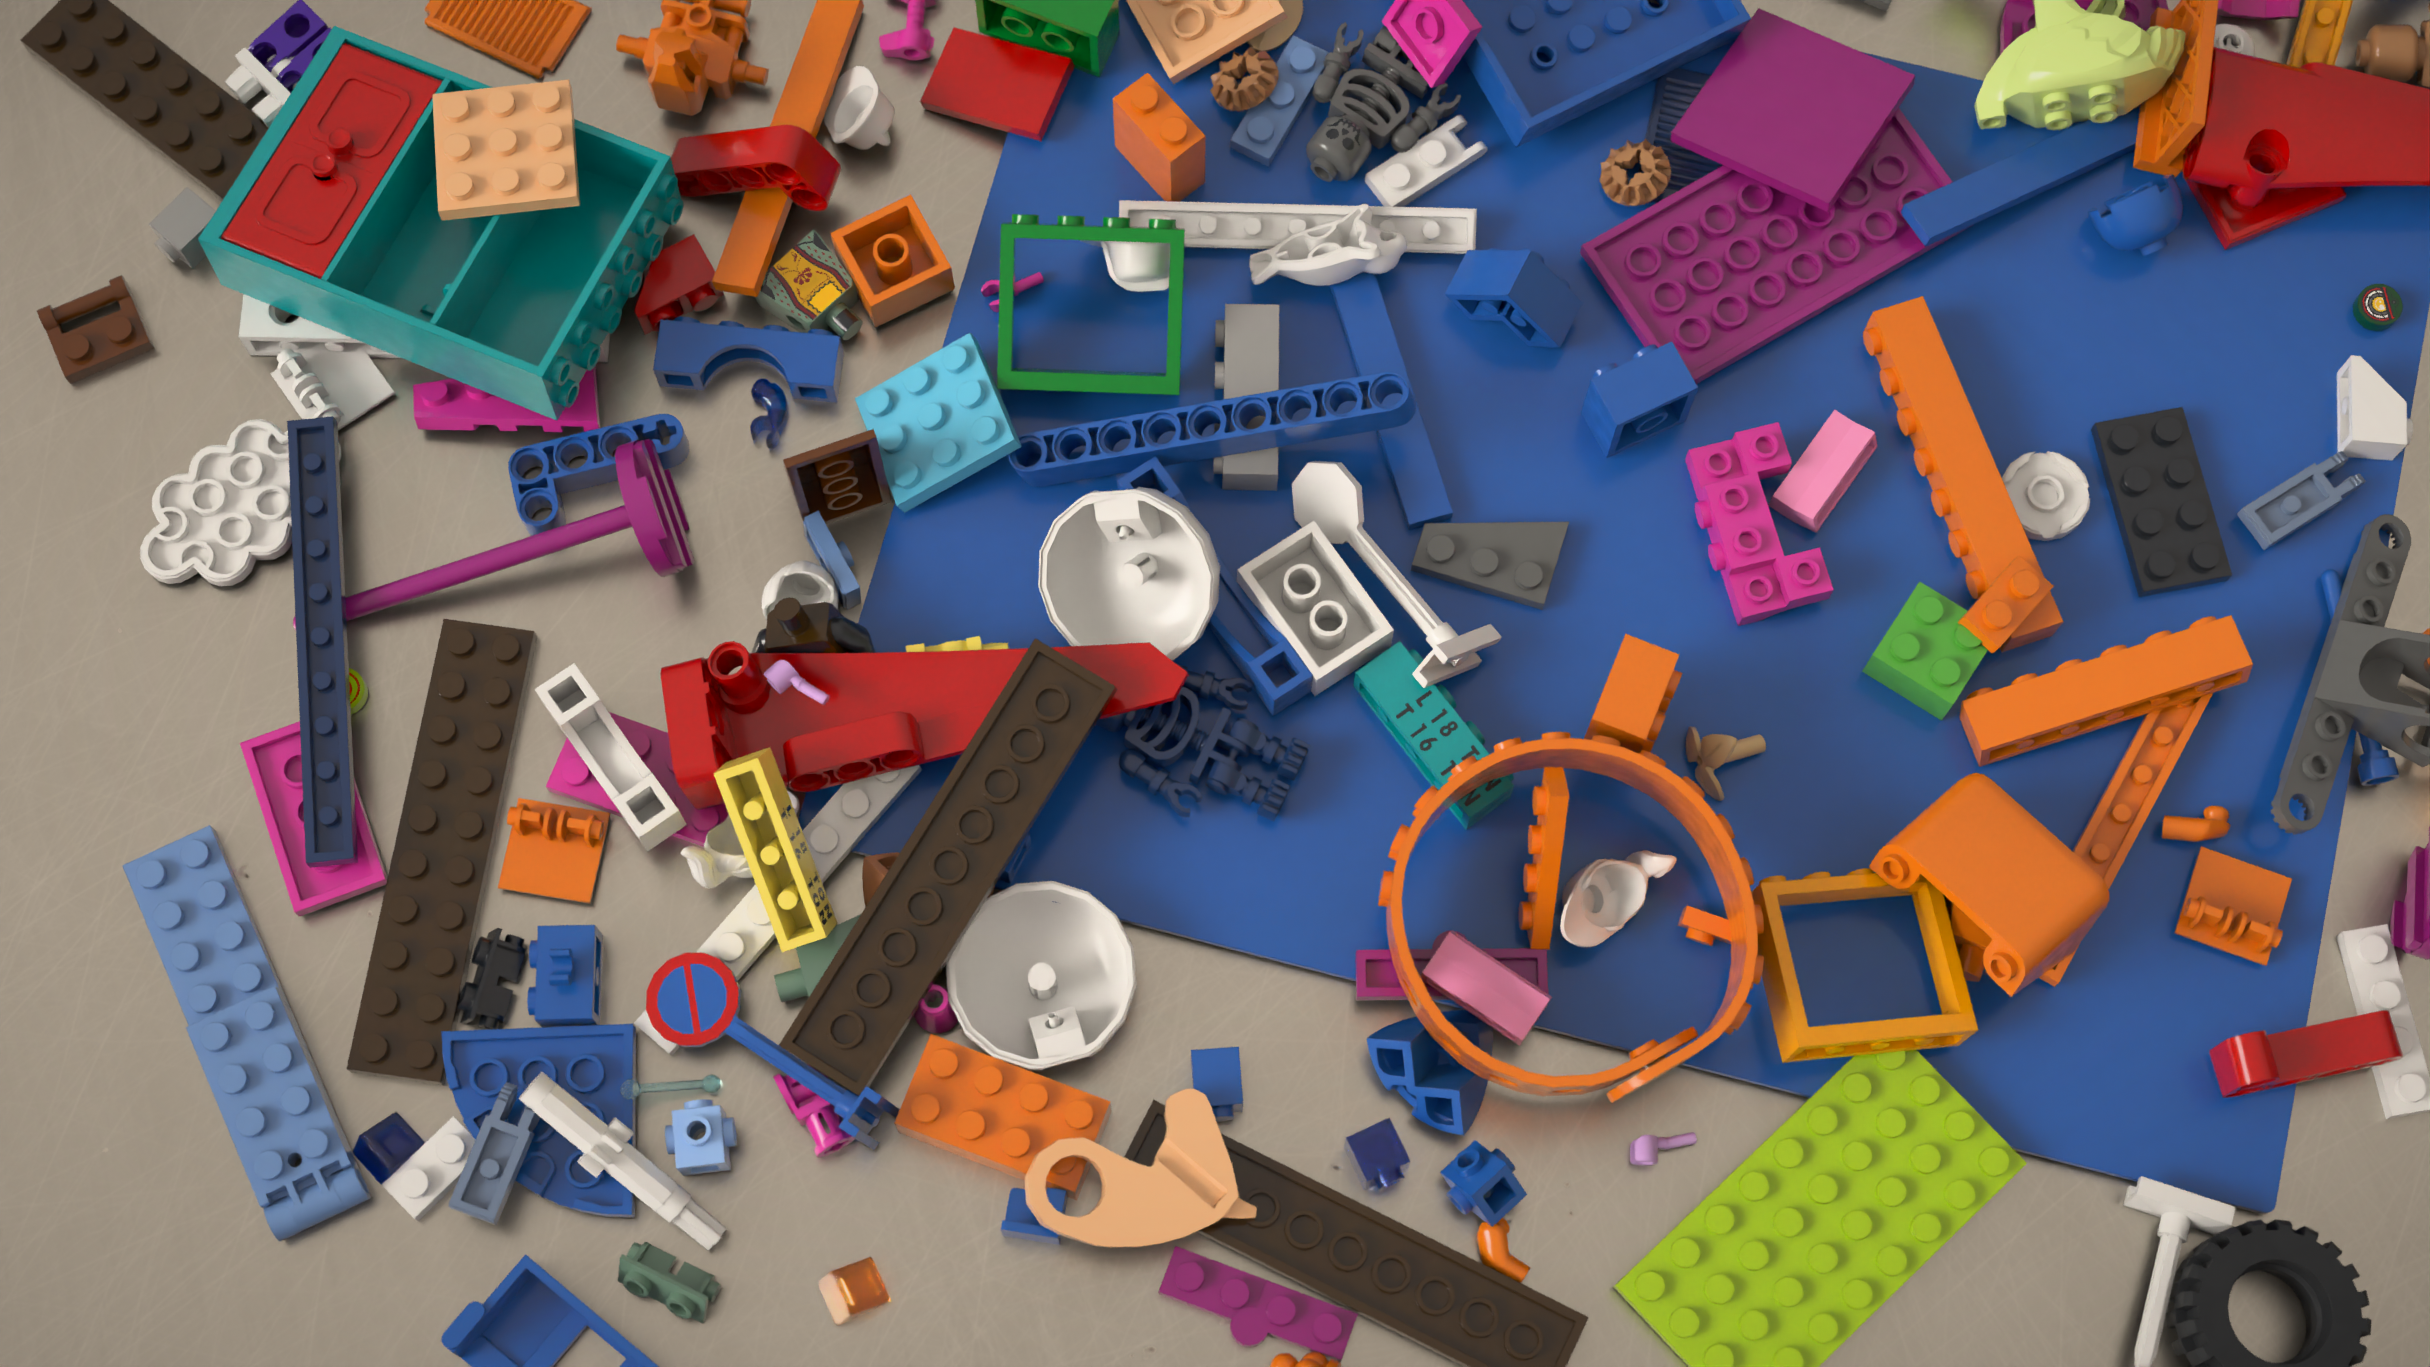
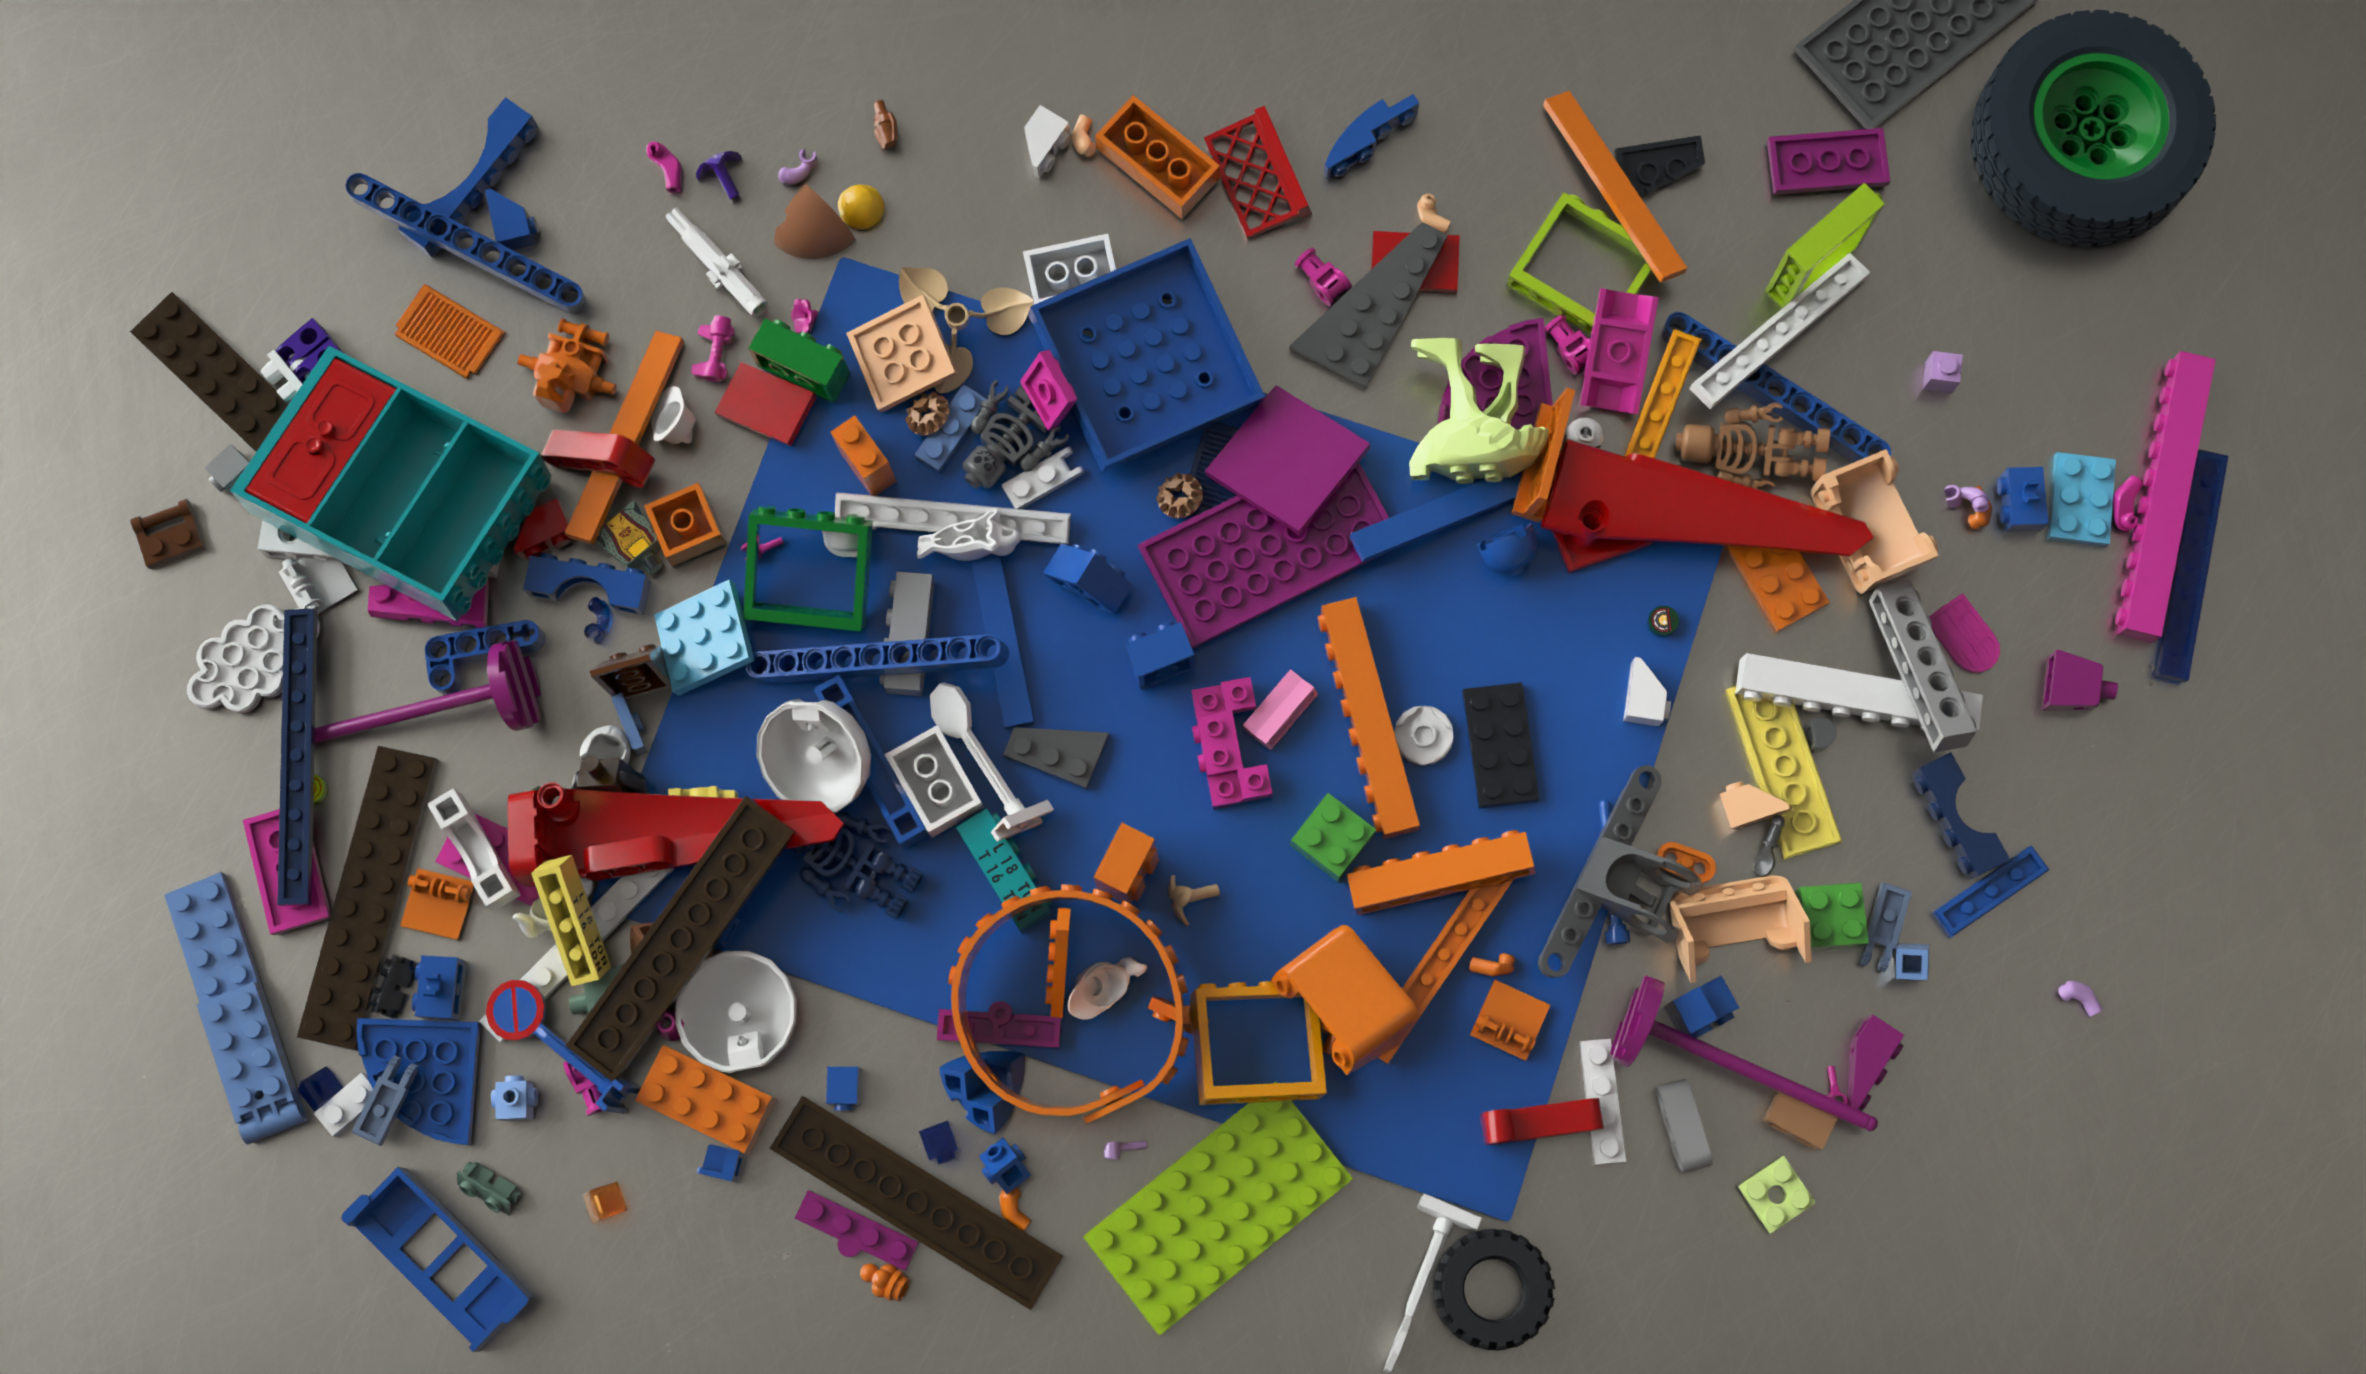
camera: 10 degrees right, 5 degrees up
light nougat plate [432,80,580,221] -> none
white piece [519,1072,727,1251] -> none
clear light blue hinge [620,1074,721,1100] -> none
lavender hand [764,660,830,705] -> none
light nougat animal [1024,1089,1257,1247] -> none
bright pink piece [1421,930,1552,1046] -> none
orange plate [1957,555,2054,654] -> none
sand blue hinge [2237,451,2366,551] -> none

